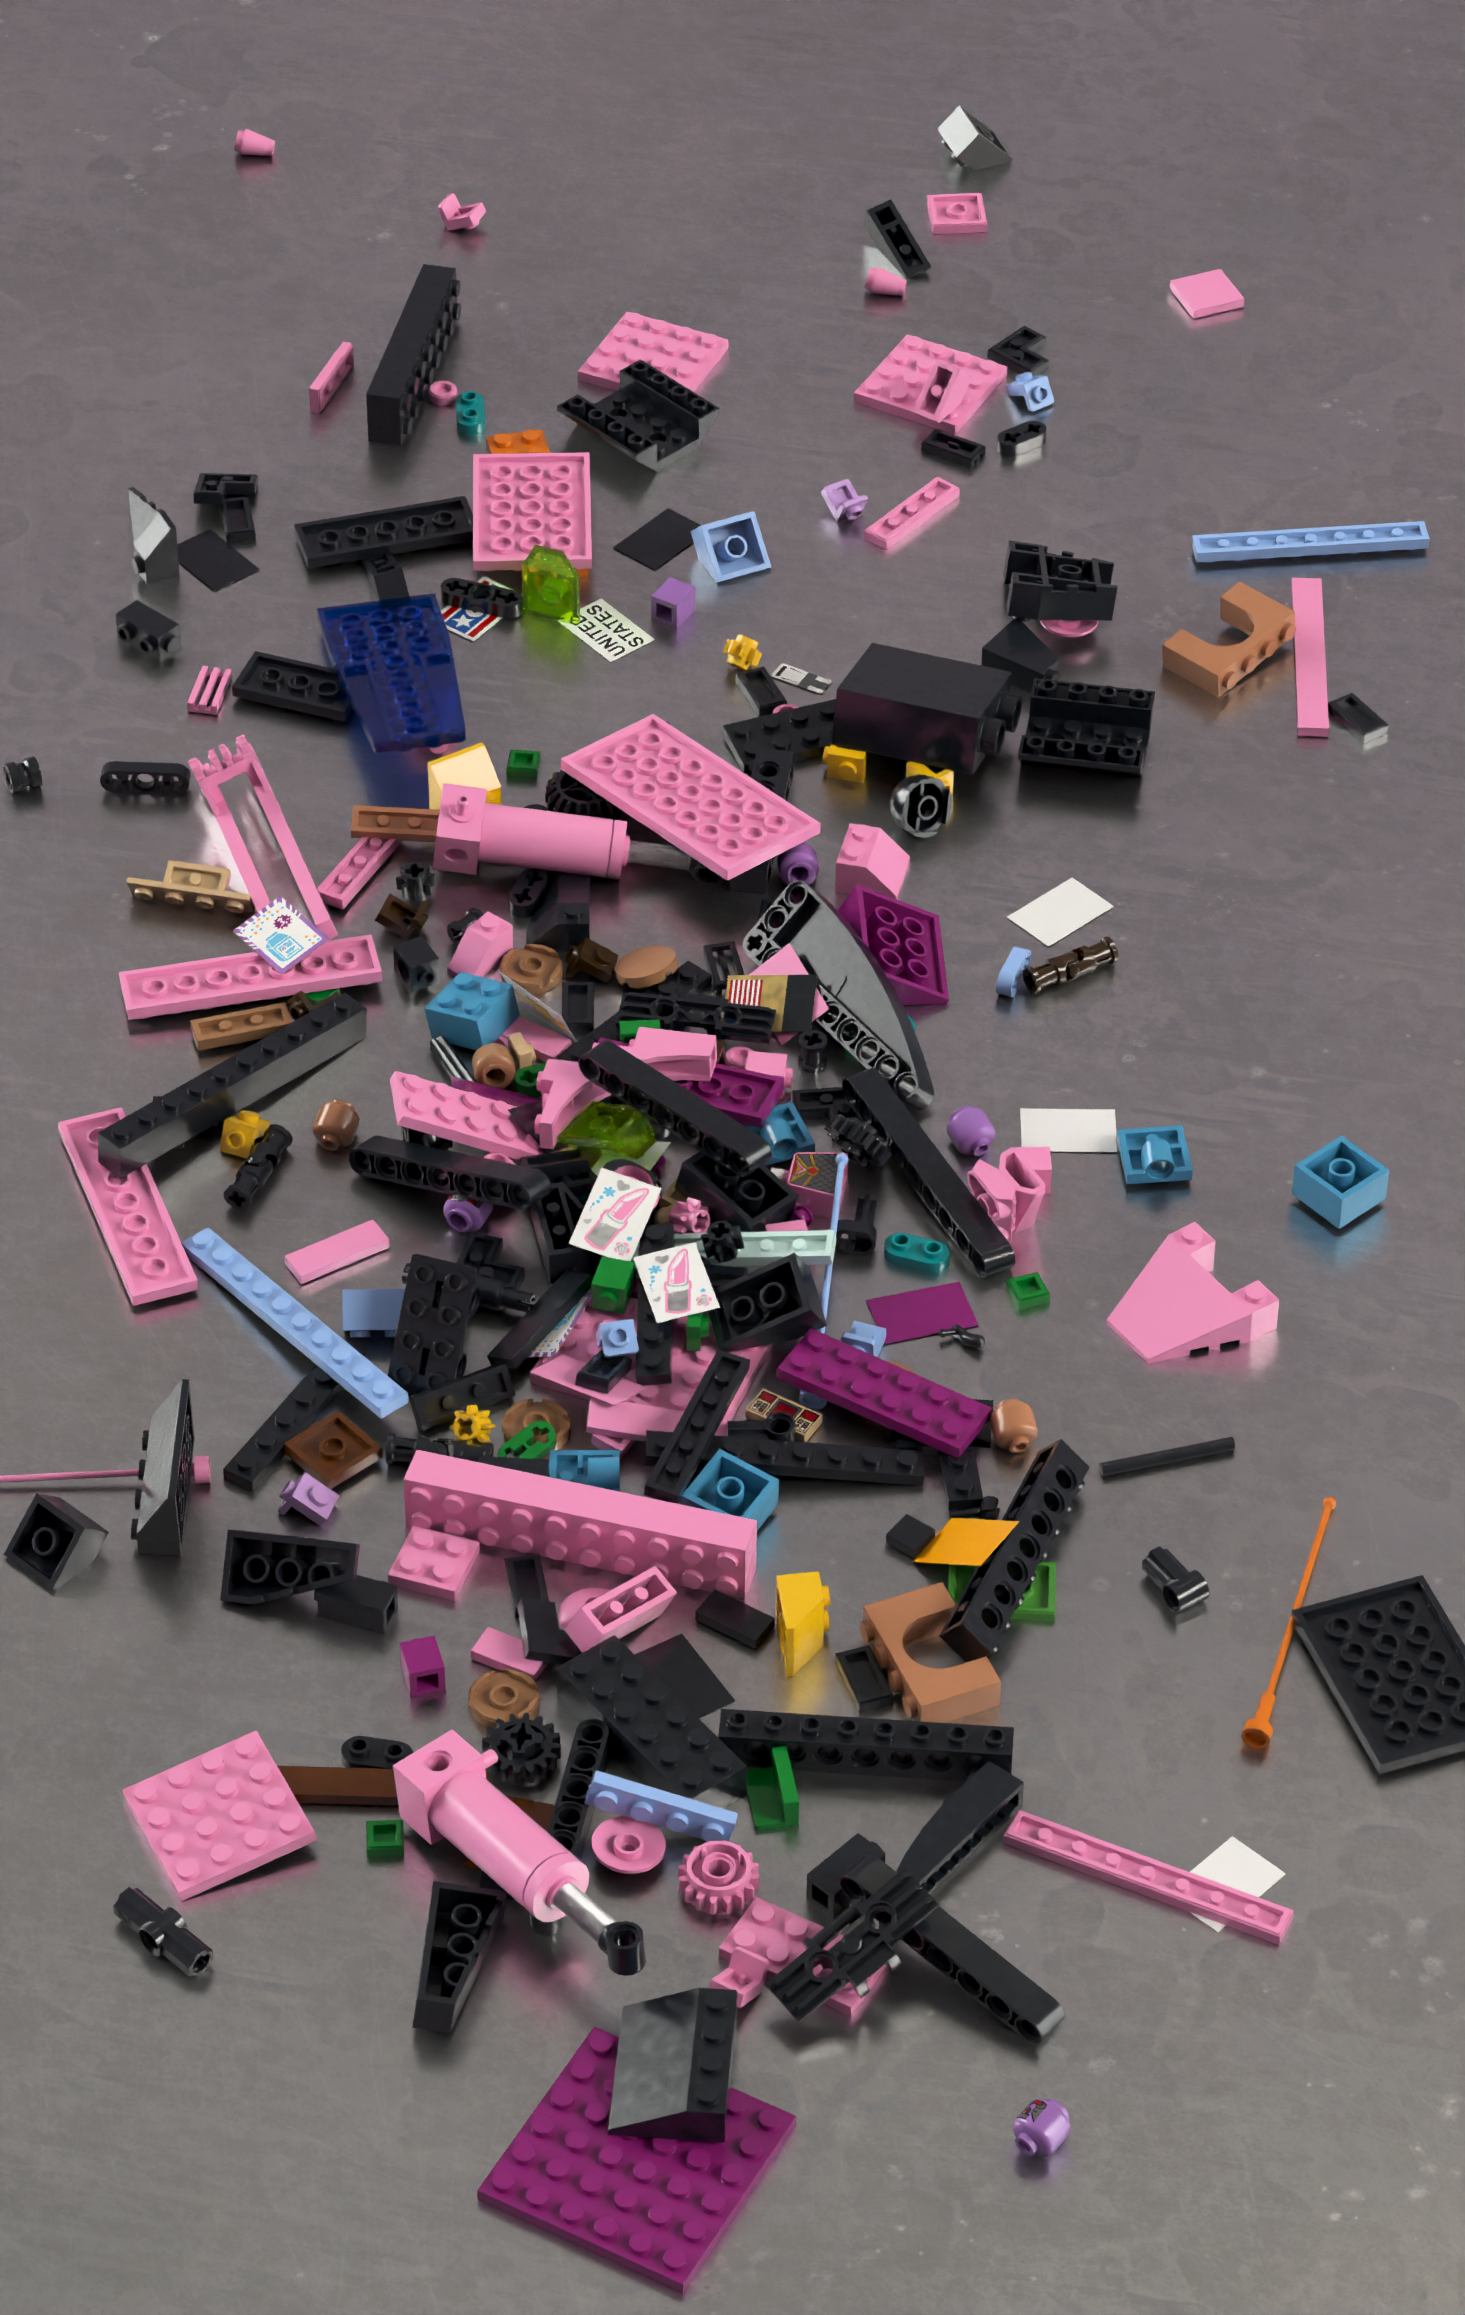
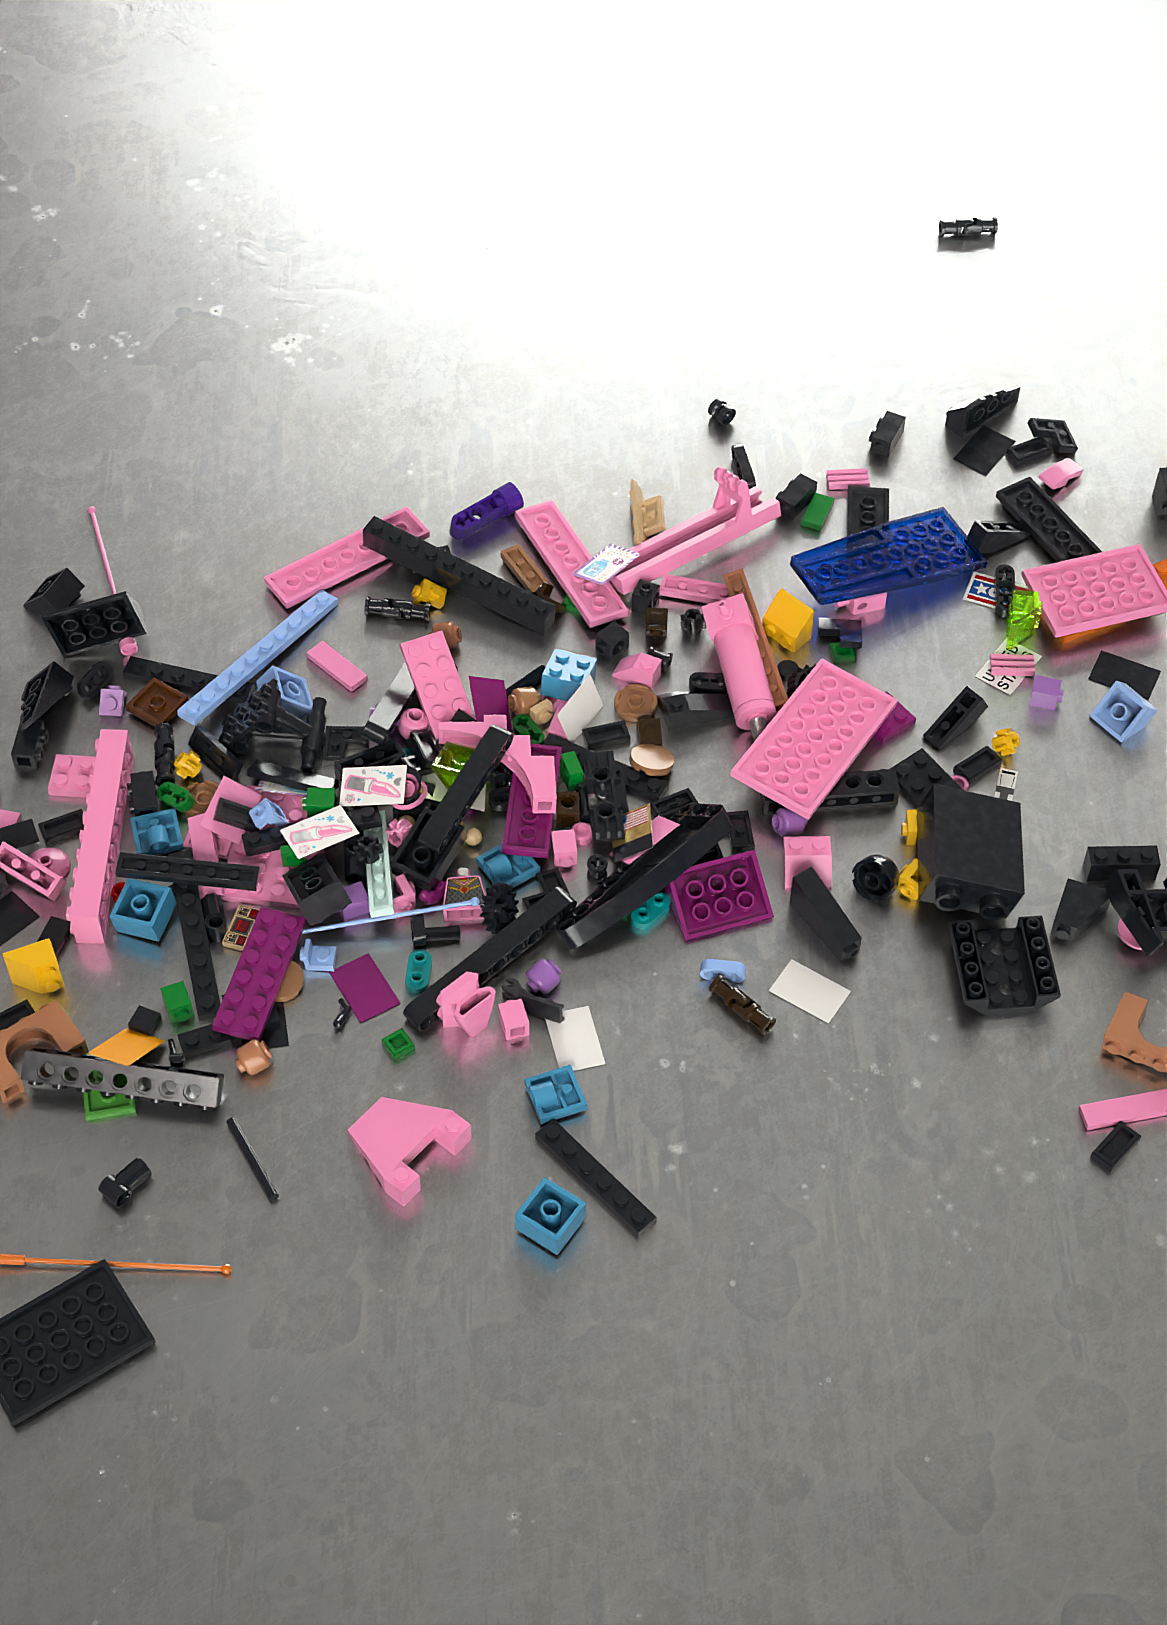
camera: 75 degrees right, 10 degrees up
none -> black plate [77,662,114,700]
none -> green brick [160,981,194,1024]
none -> dark purple beam [449,482,524,540]
none -> black arm [502,978,565,1023]
none -> black plate [535,1119,657,1237]
none -> black brick [631,579,660,615]
none -> black brick [776,473,818,520]
none -> black slope [789,867,862,962]
none -> green tile [801,492,835,531]
none -> black tile [818,618,862,649]
none -> black slope [923,686,988,750]
none -> bright pink tile [990,654,1036,676]
none -> bright pink slope [1039,458,1083,489]
none -> black brick [1083,845,1161,881]

